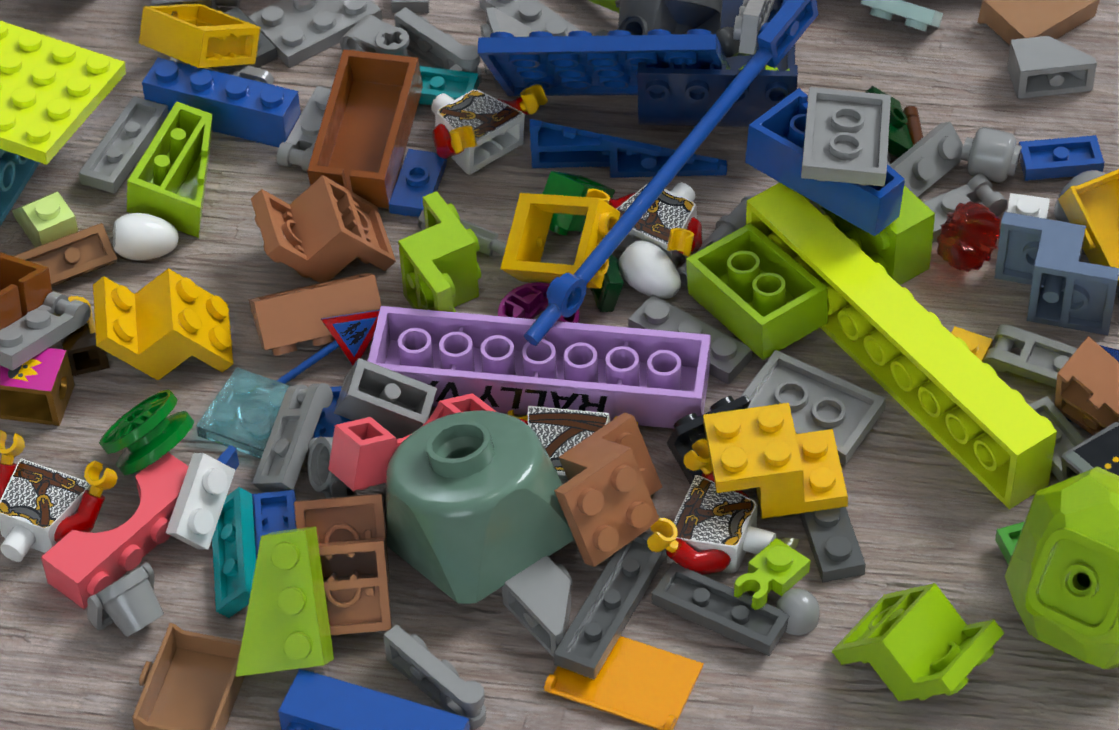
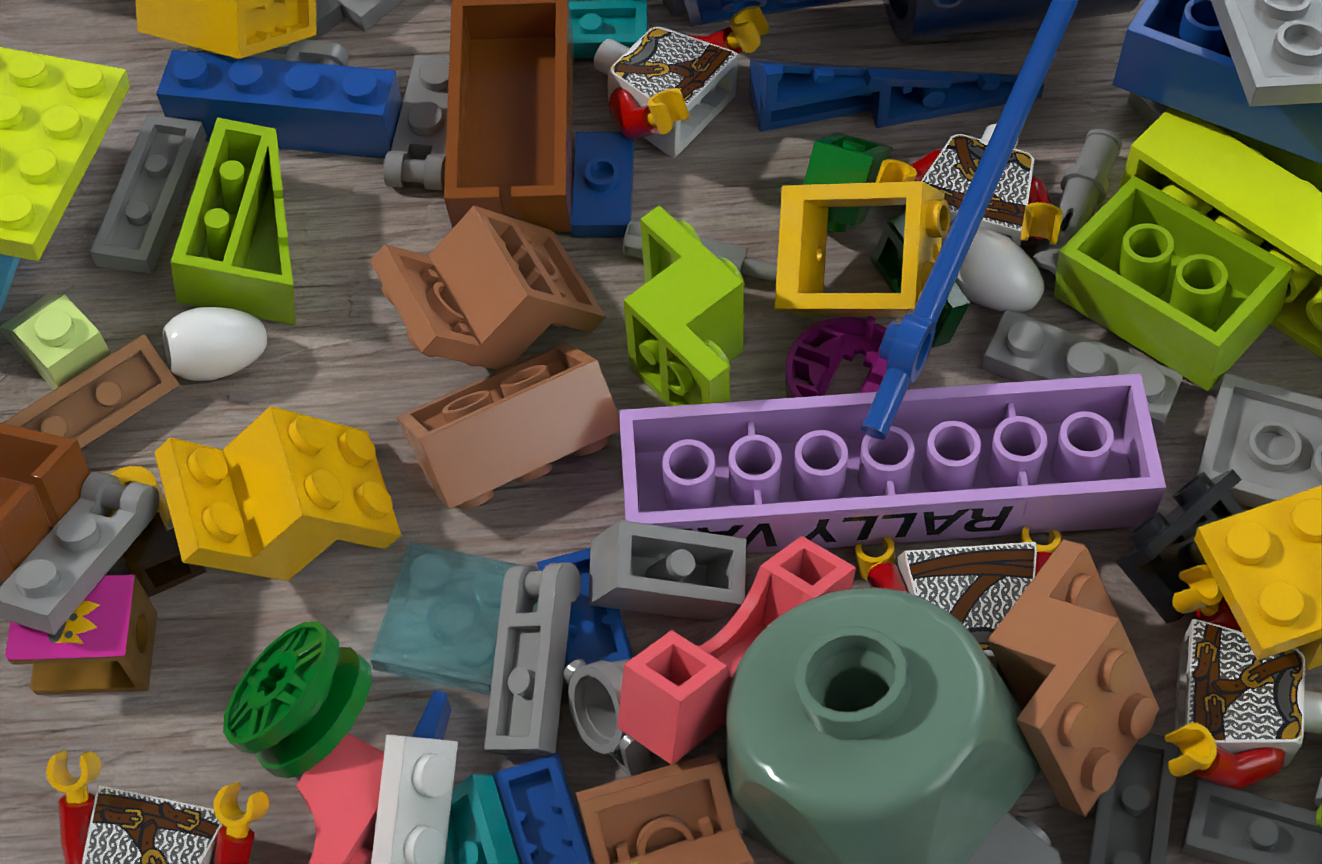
camera: 10 degrees left, 10 degrees up
piece [272,309,380,390] -> none

